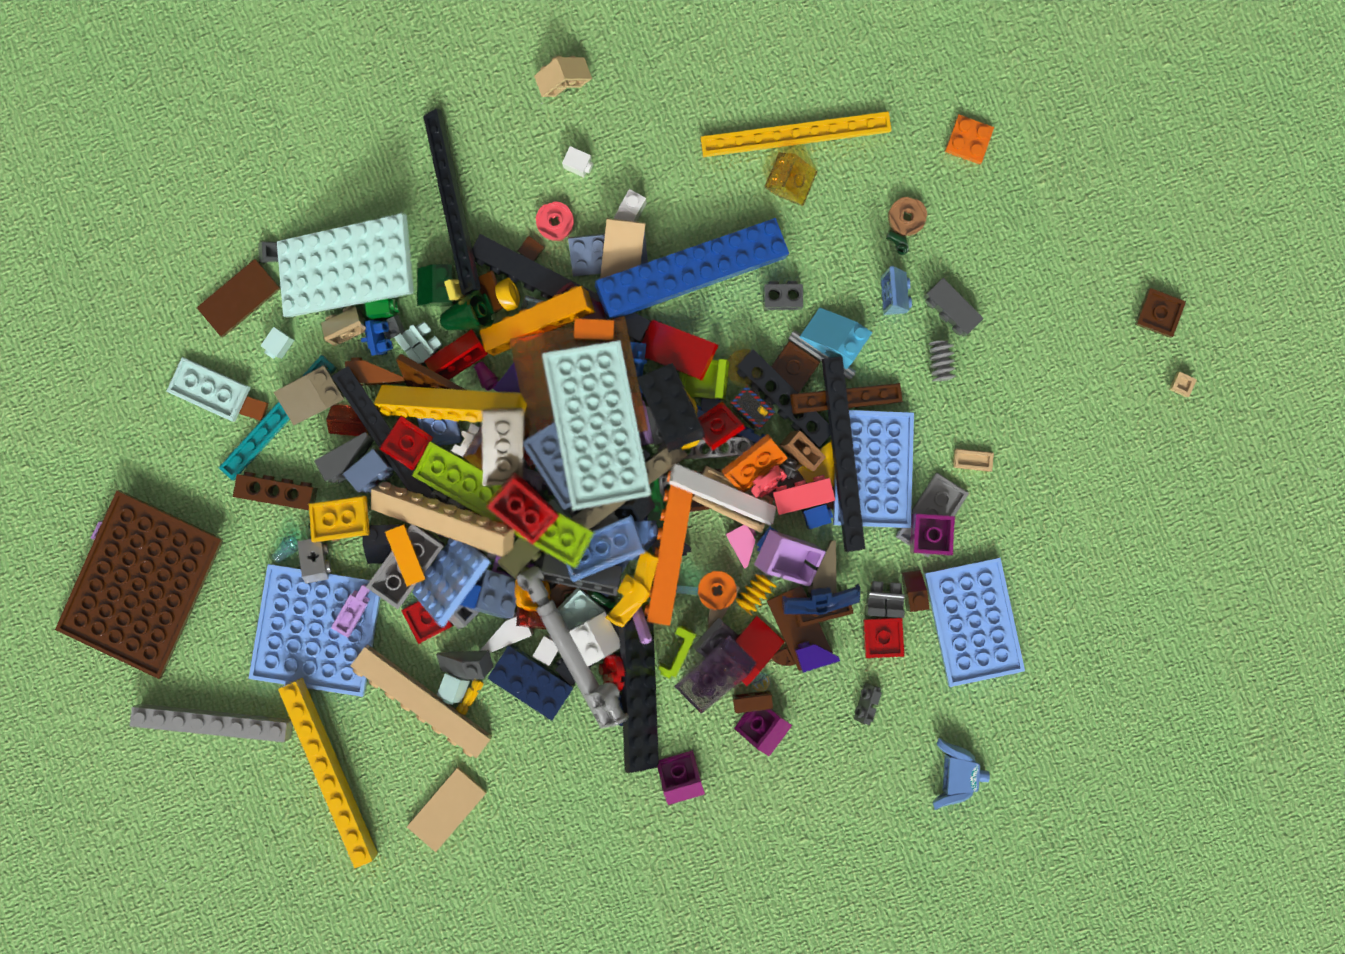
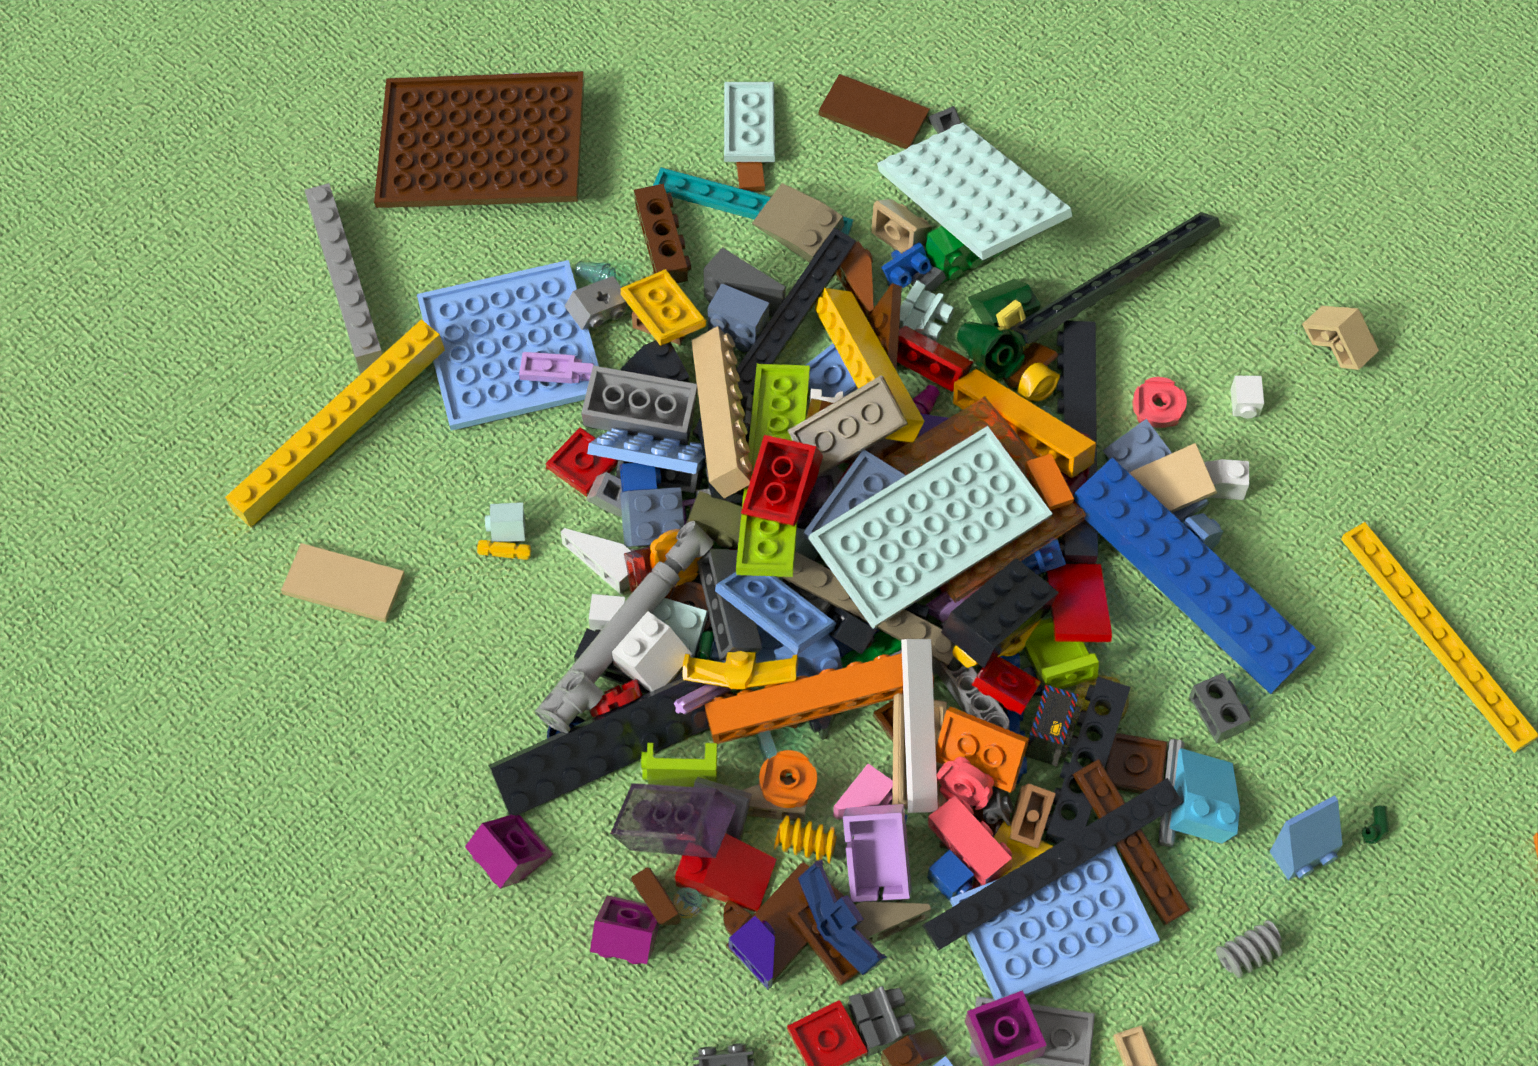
camera: 65 degrees right, 25 degrees down
light aqua brick [261,327,295,359] -> none
clear red panel [326,405,368,436] -> none
tan brick [351,644,492,758] -> none
red plate [379,416,434,470] -> none
light orange tile [385,525,426,586] -> none
dark grey slope [436,650,493,680] -> none
dark blue brick [487,644,575,721] -> none
reddish brown tile [518,236,544,262] -> none
clear yellow slope [765,152,818,206] -> none
medium nougat plate [888,197,927,236] -> none
dark grey brick [924,278,984,337] -> none
none -> medium blue slope [1184,513,1223,550]

